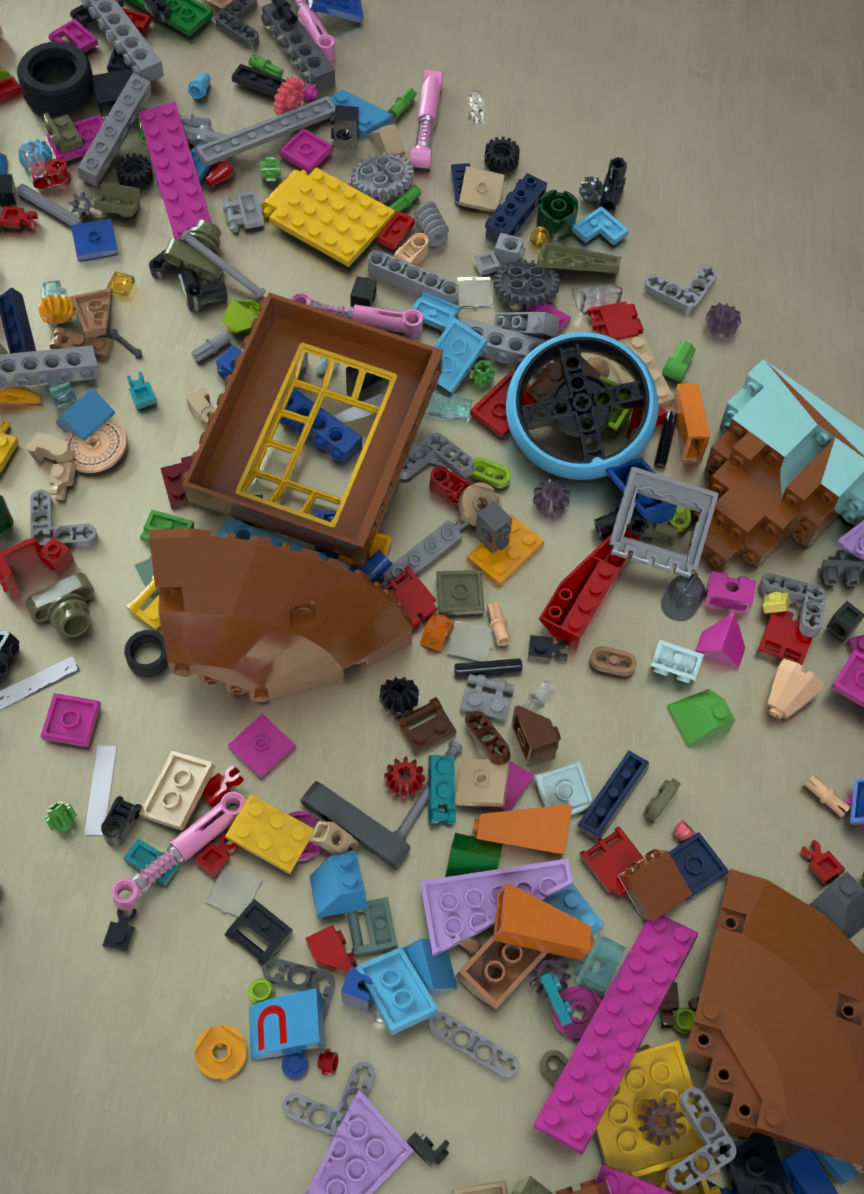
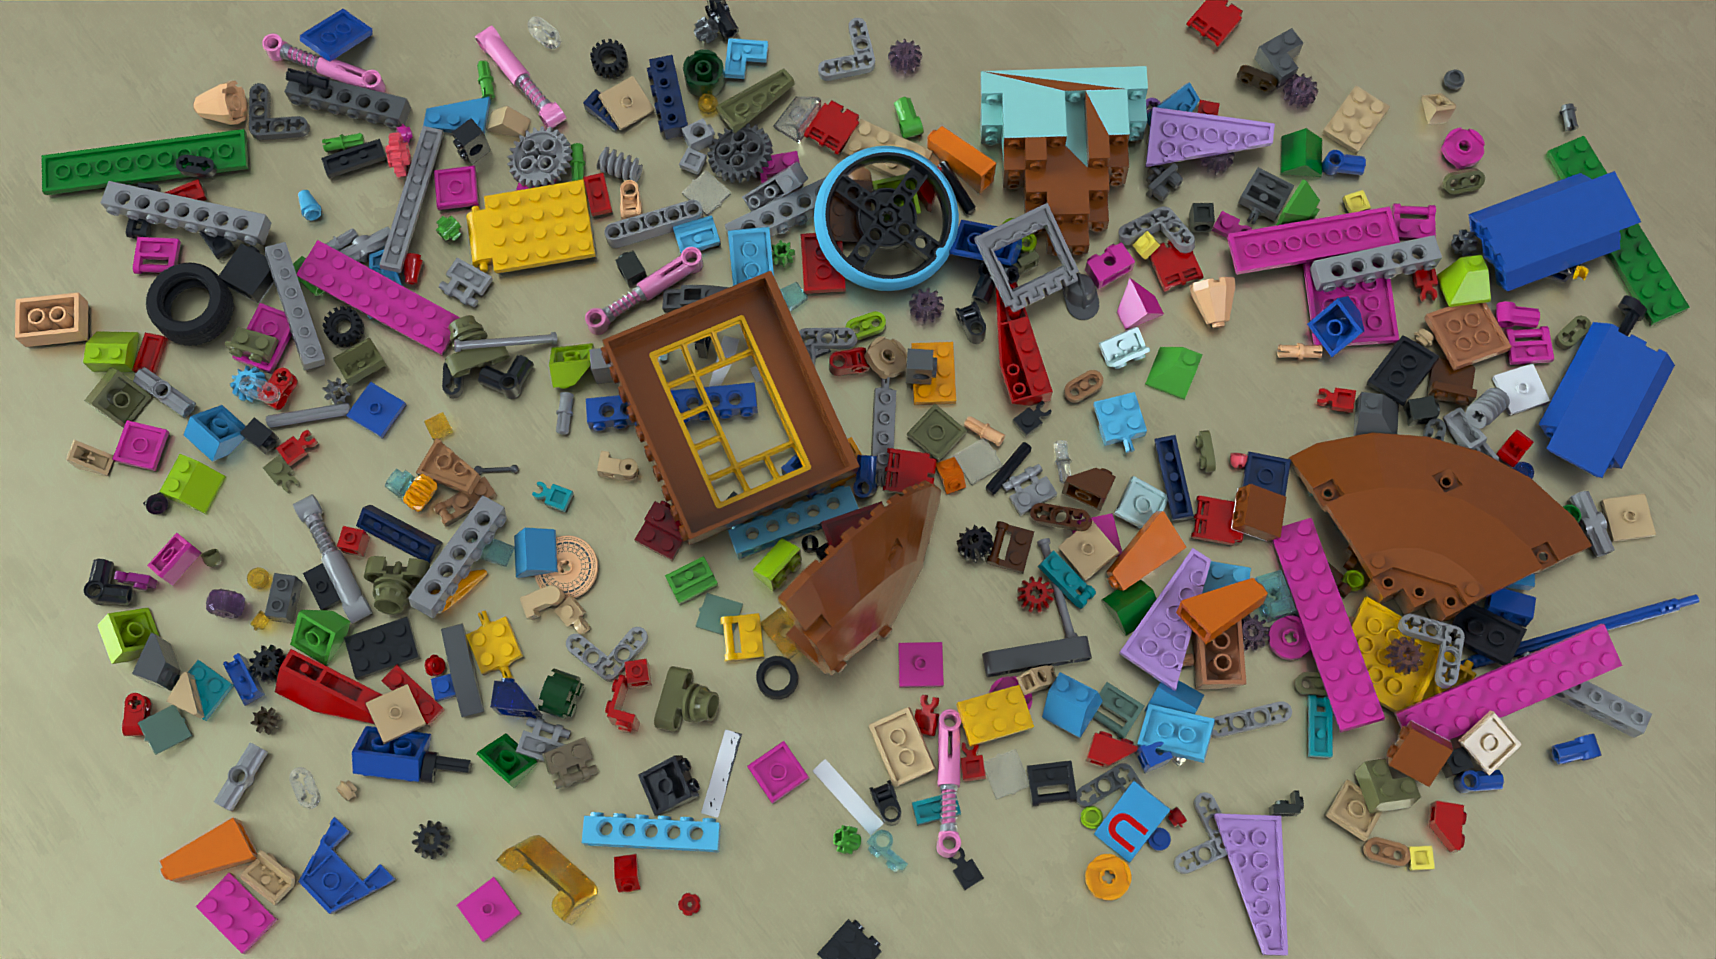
camera: 40 degrees left, 10 degrees up
teal plate [539,971,574,1026] -> none
none -> clear light blue plate [867,830,908,873]
none -> black piece [955,301,986,344]
none -> medium azure plate [1093,392,1147,453]
none -> teal plate [1307,695,1333,758]

